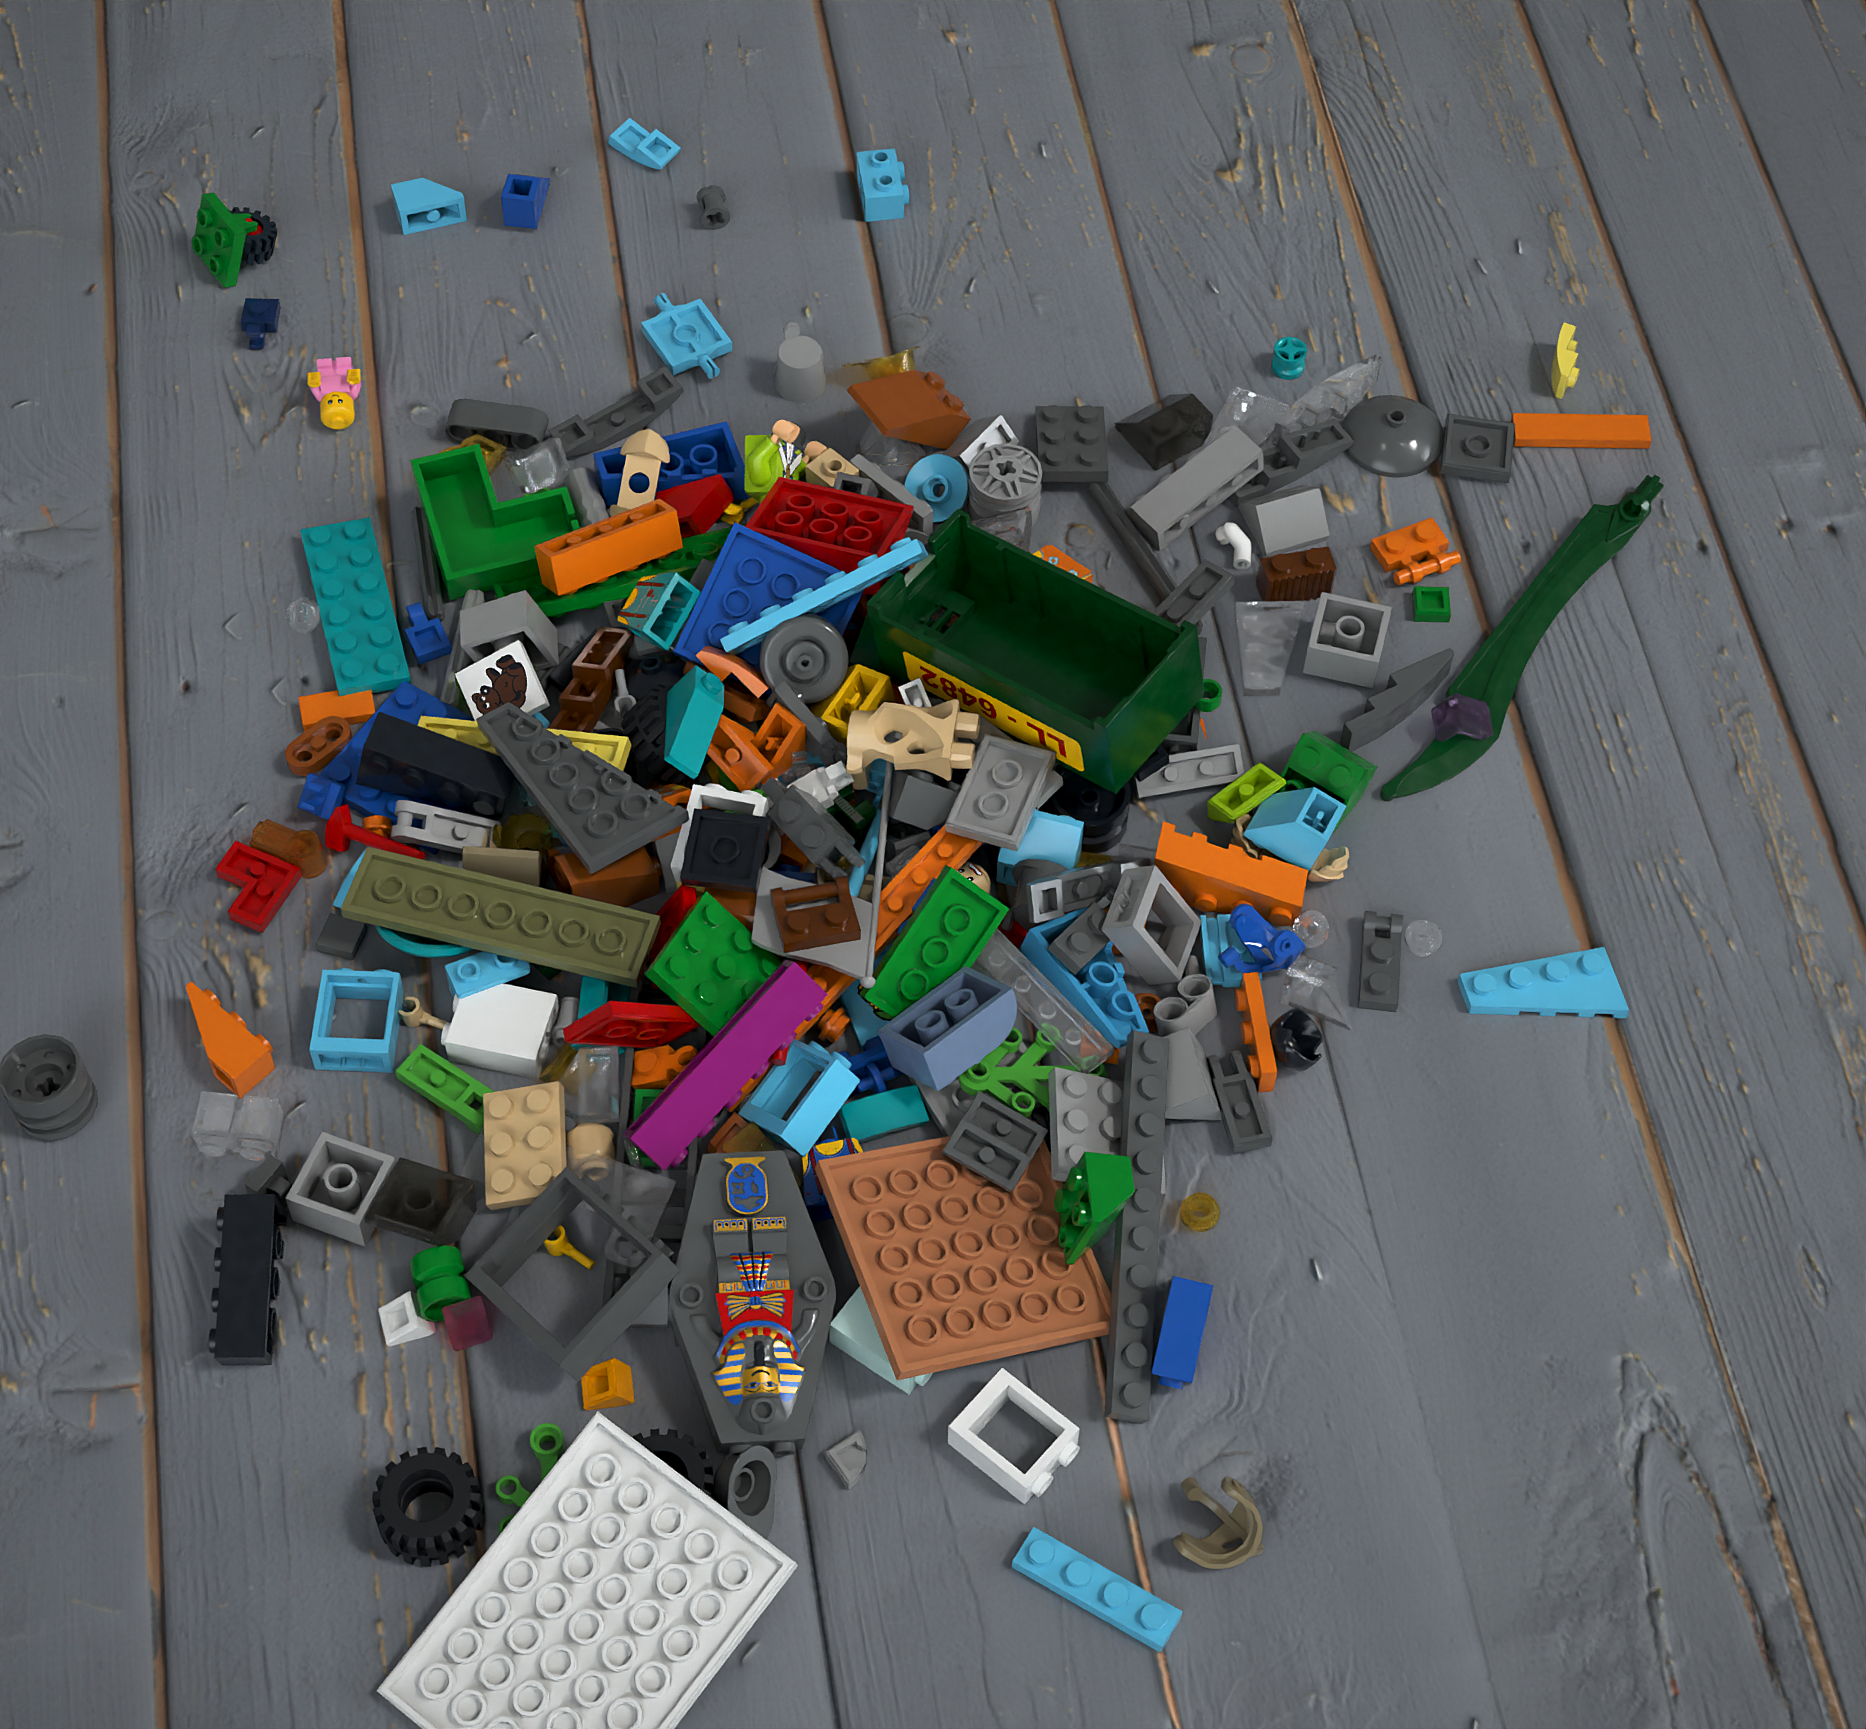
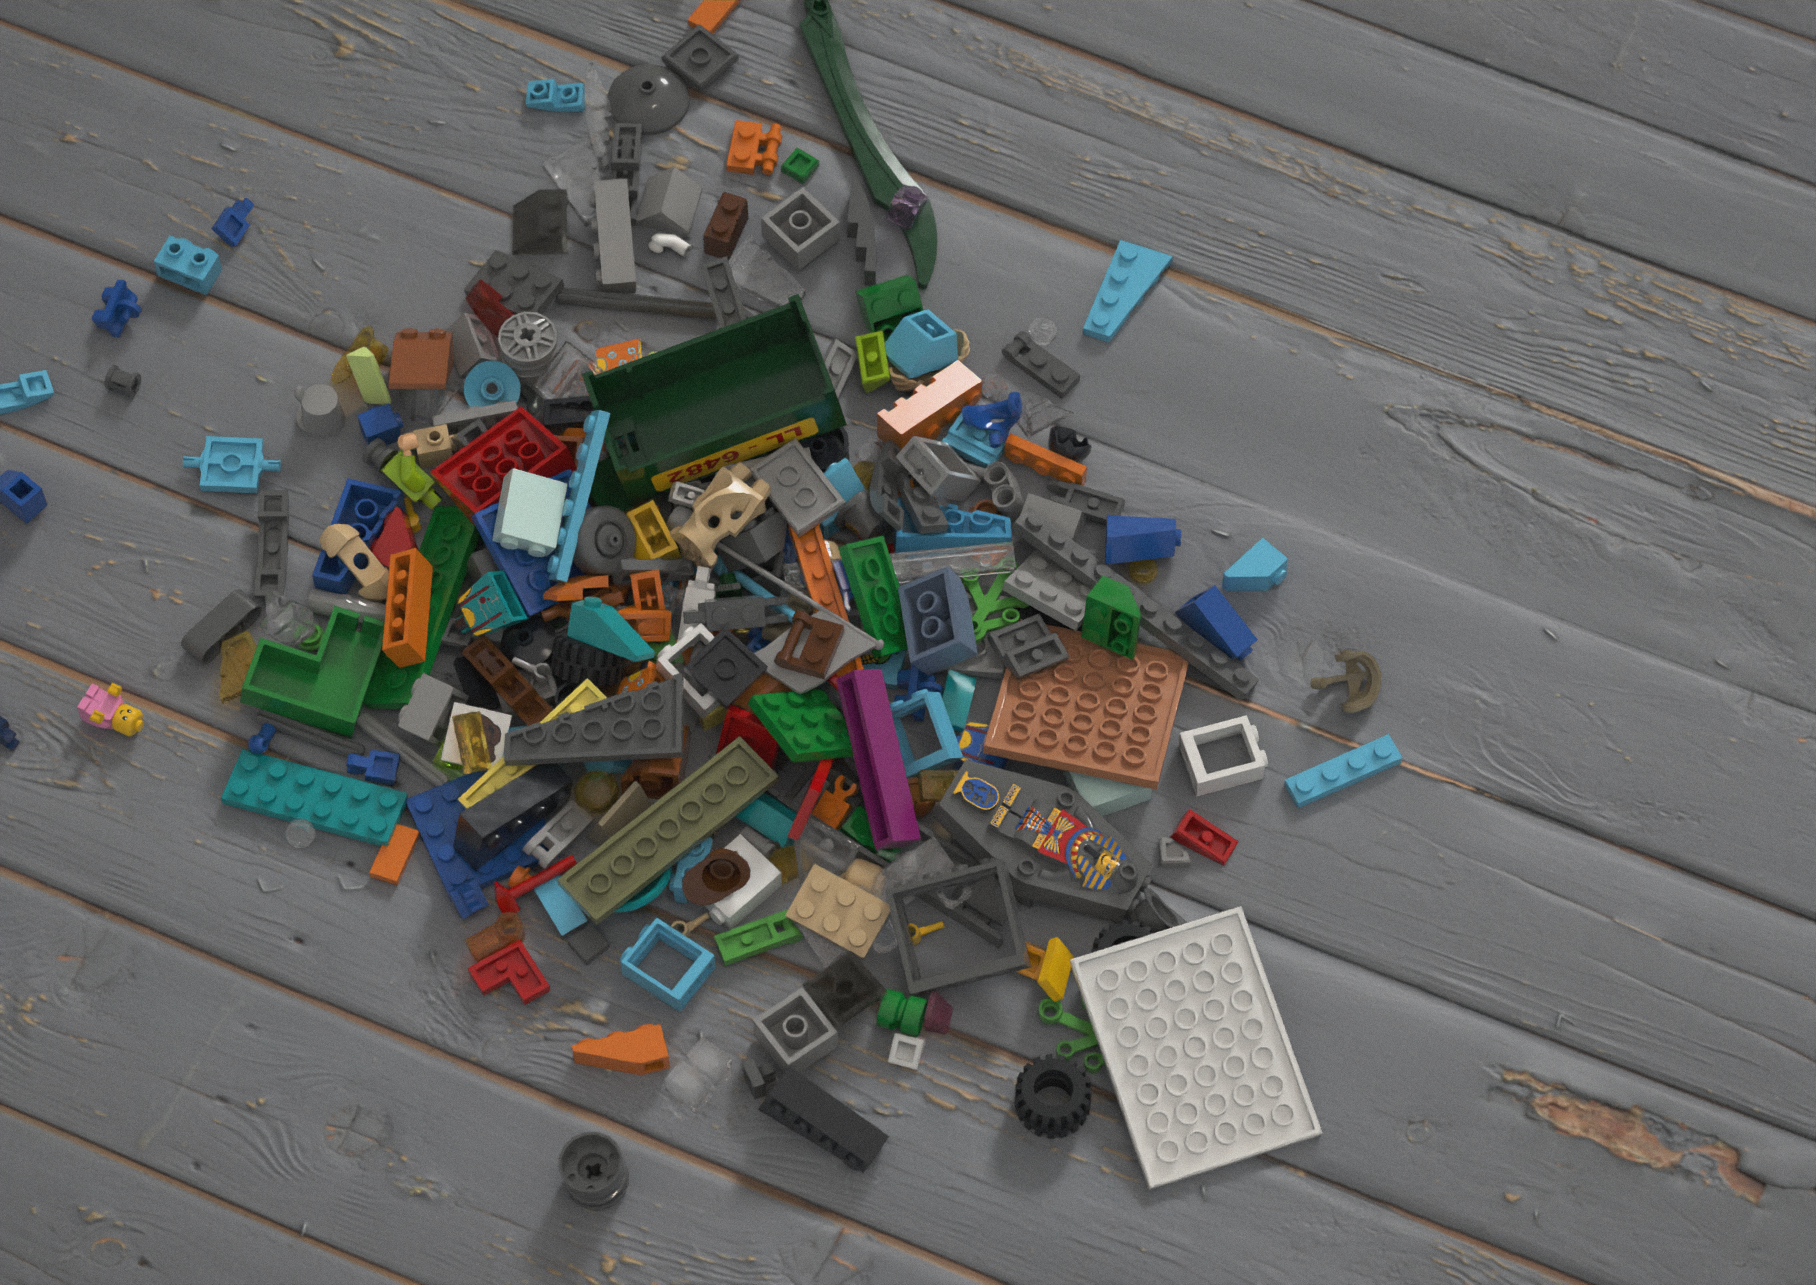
camera: 55 degrees left, 5 degrees up
dark orange plate [285,716,352,776] -> none
teal wheel [1271,337,1307,380] -> none
none -> blue hips [92,279,142,337]
none -> blue plate [211,197,254,247]
none -> blue arm [248,723,276,754]
none -> yellowish green slope [347,346,392,405]
none -> blue brick [357,403,404,446]
none -> clear yellow plate [452,711,492,774]
none -> clear red slope [465,279,514,337]
none -> light aqua brick [492,468,567,557]
none -> medium azure slope [526,79,587,112]
none -> reddish brown piece [682,848,750,905]
none -> yellow tile [1037,937,1074,1002]
none -> blue slope [1105,515,1181,564]
none -> red slope [1170,809,1239,866]
none -> medium azure slope [1222,538,1288,591]

